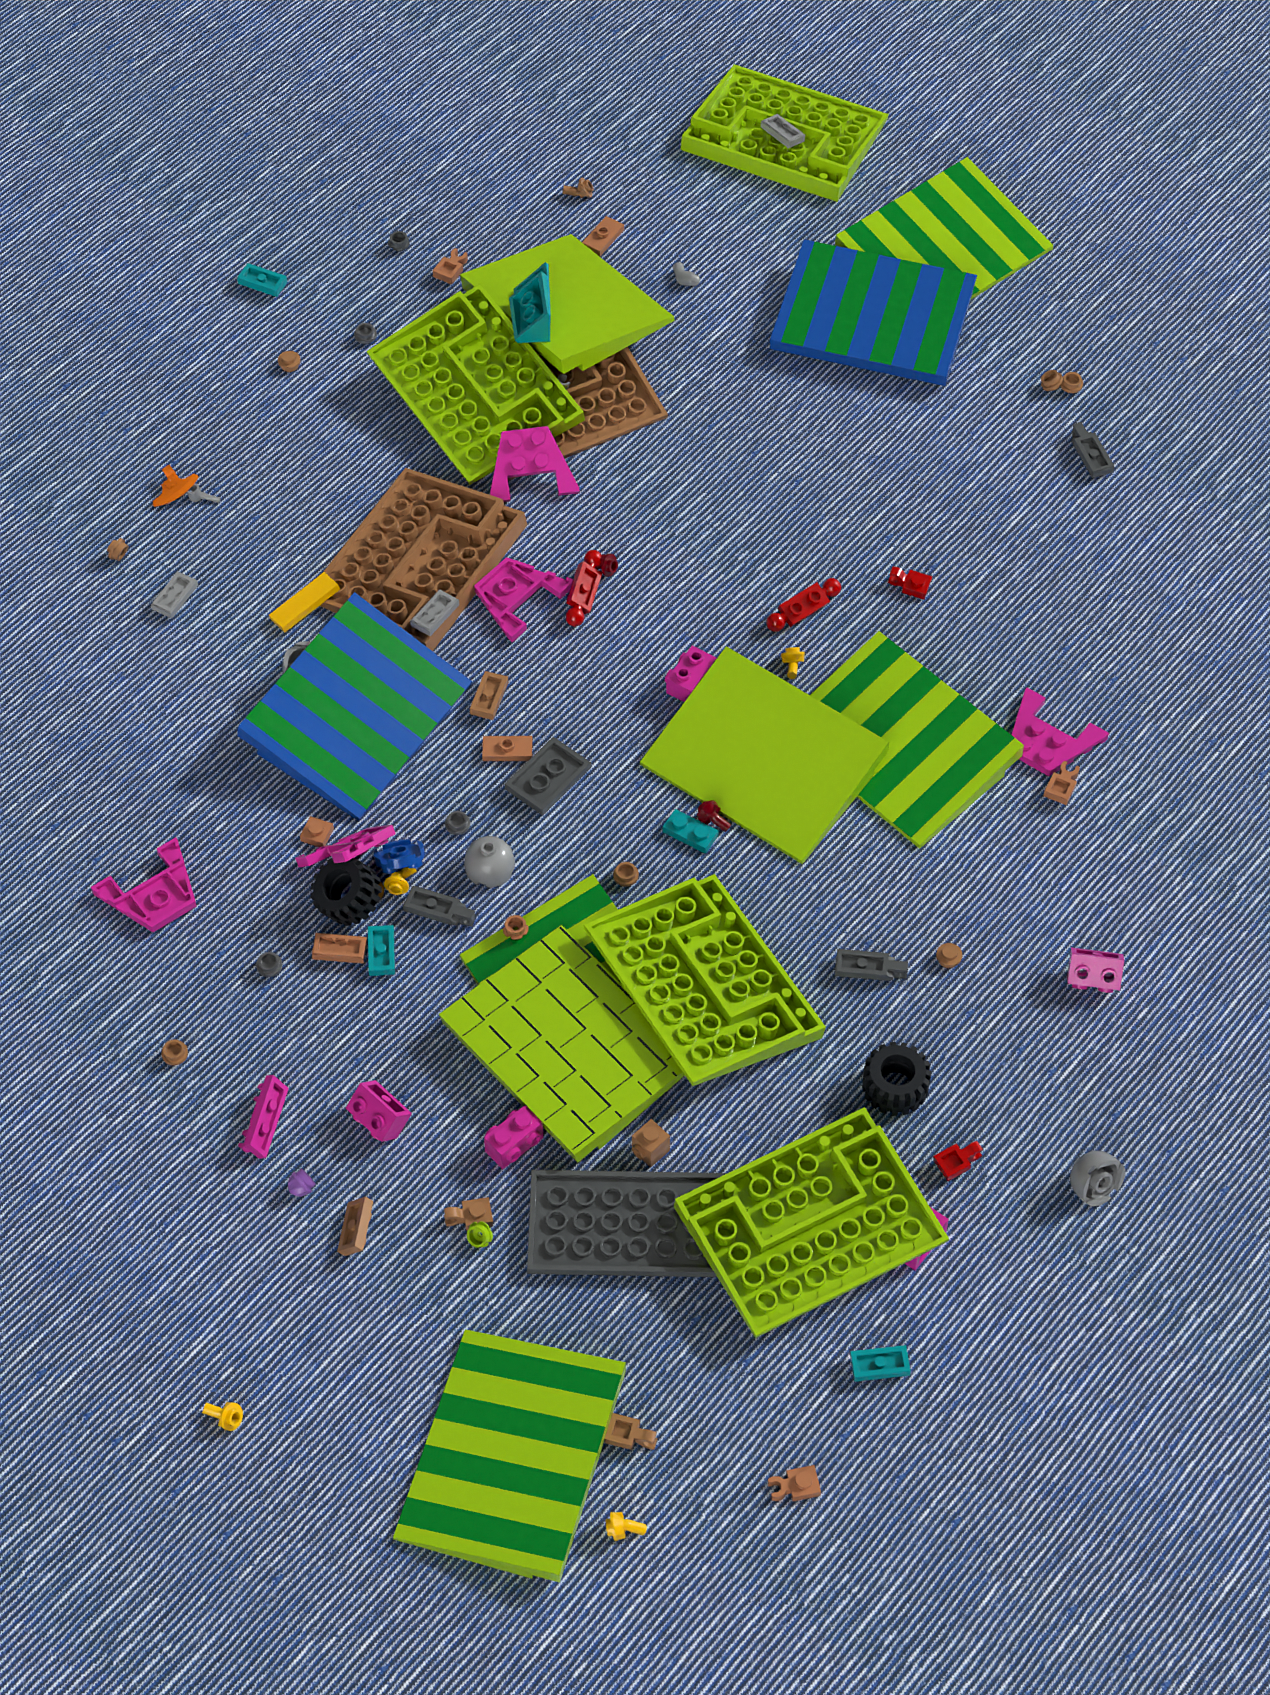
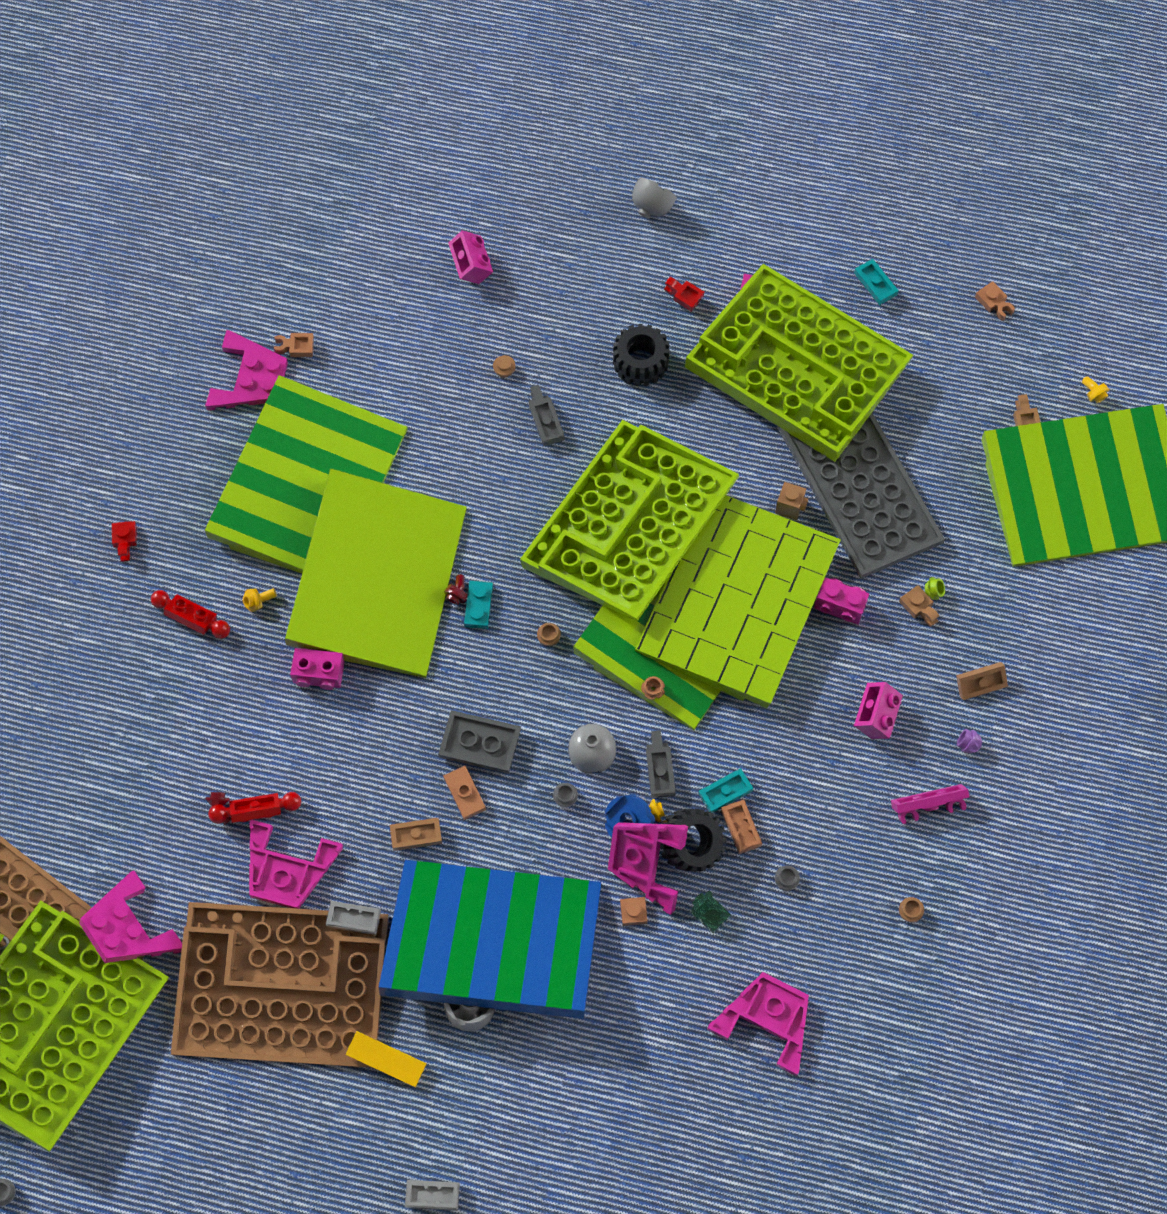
camera: 115 degrees left, 10 degrees up
none -> clear green bracket [691,890,731,934]

